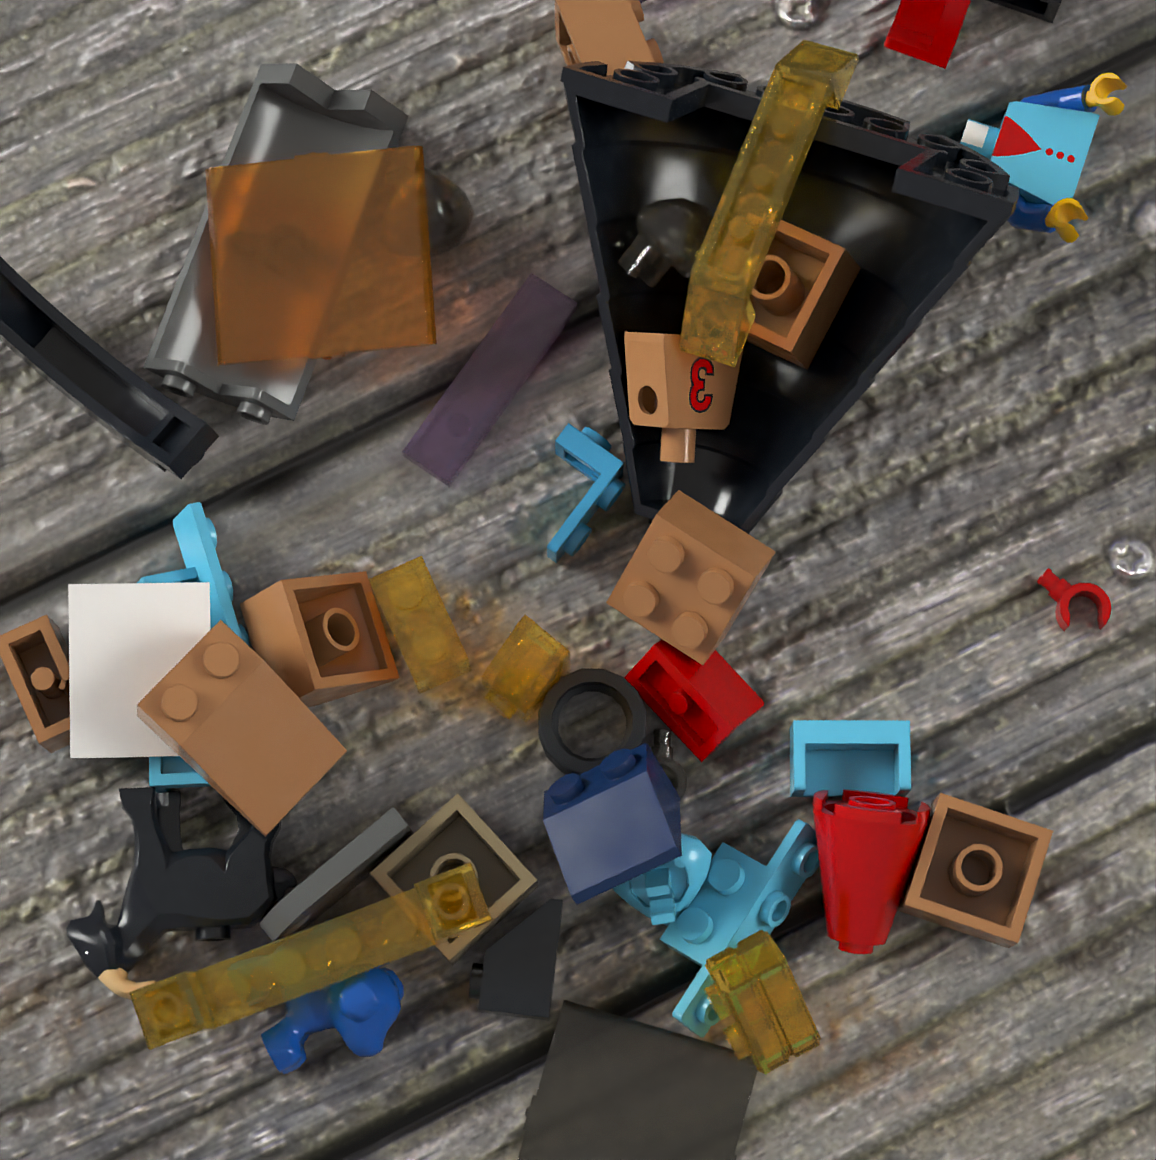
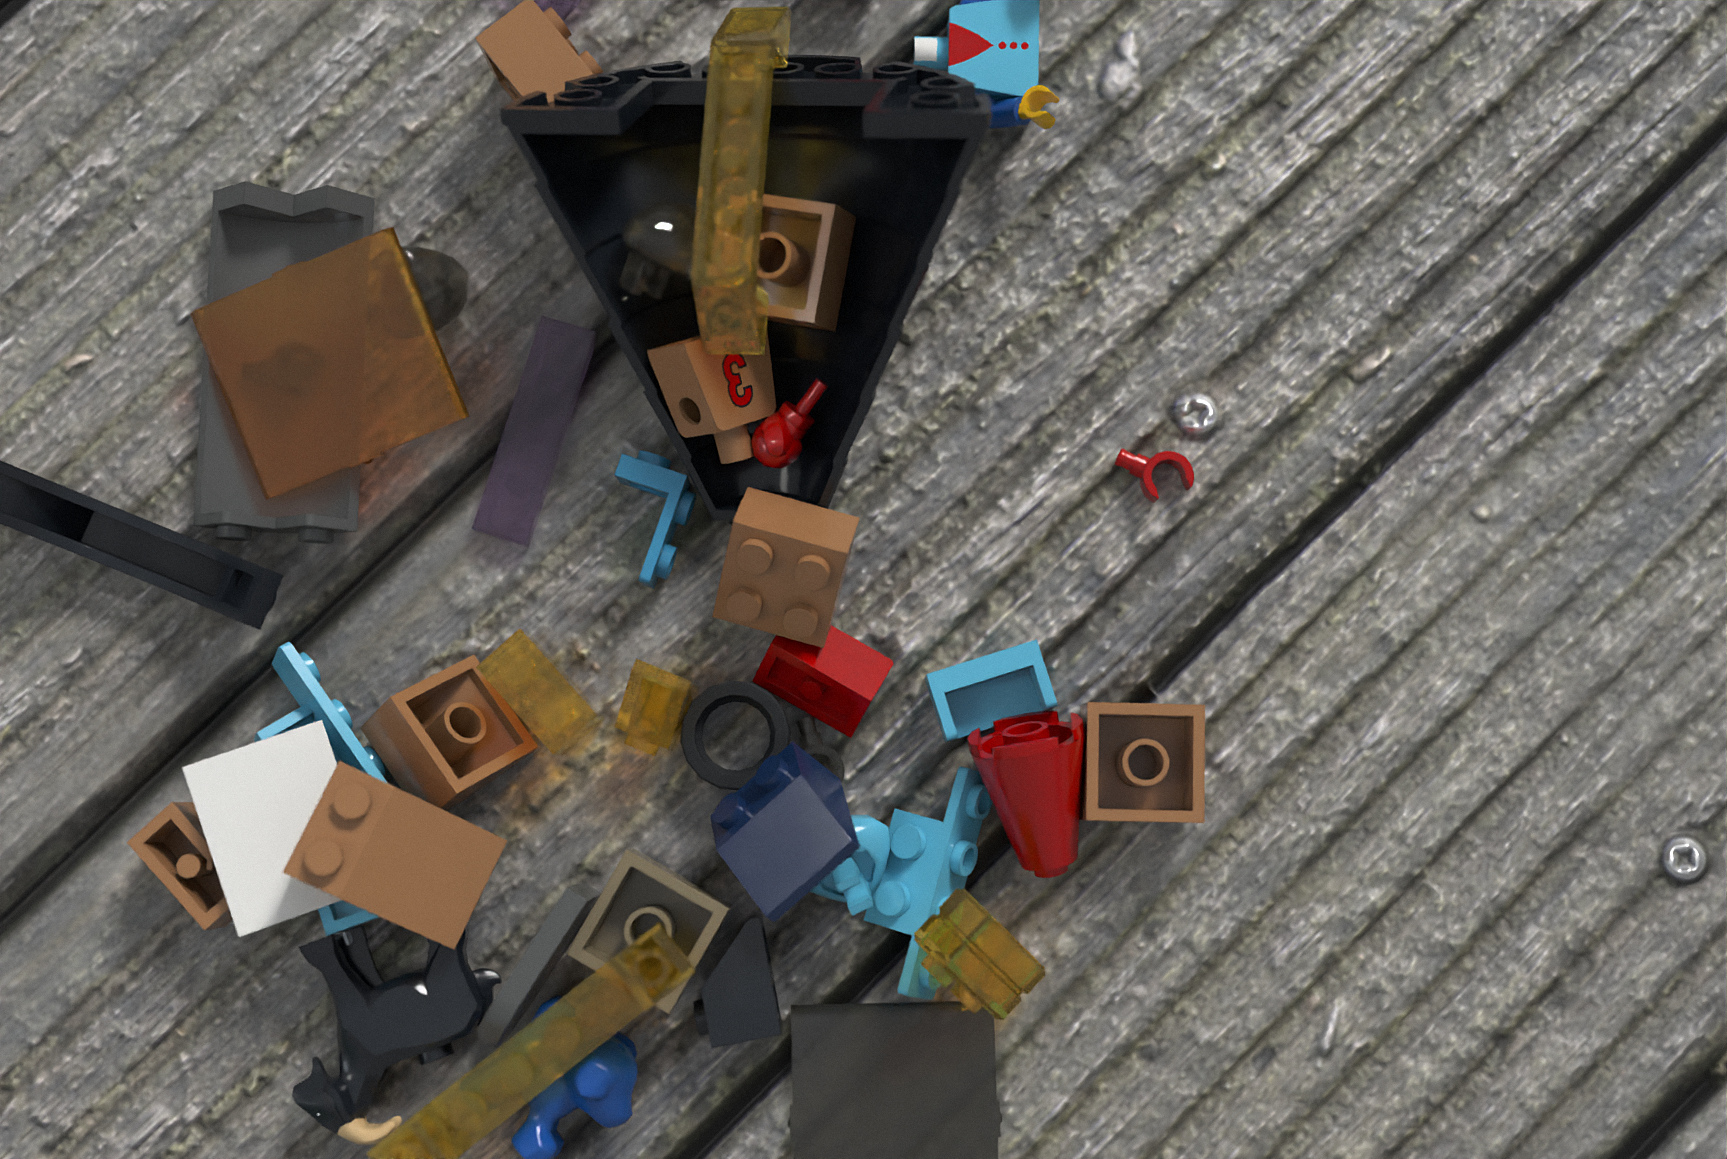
camera: 20 degrees left, 5 degrees up
none -> red piece [751,378,828,469]

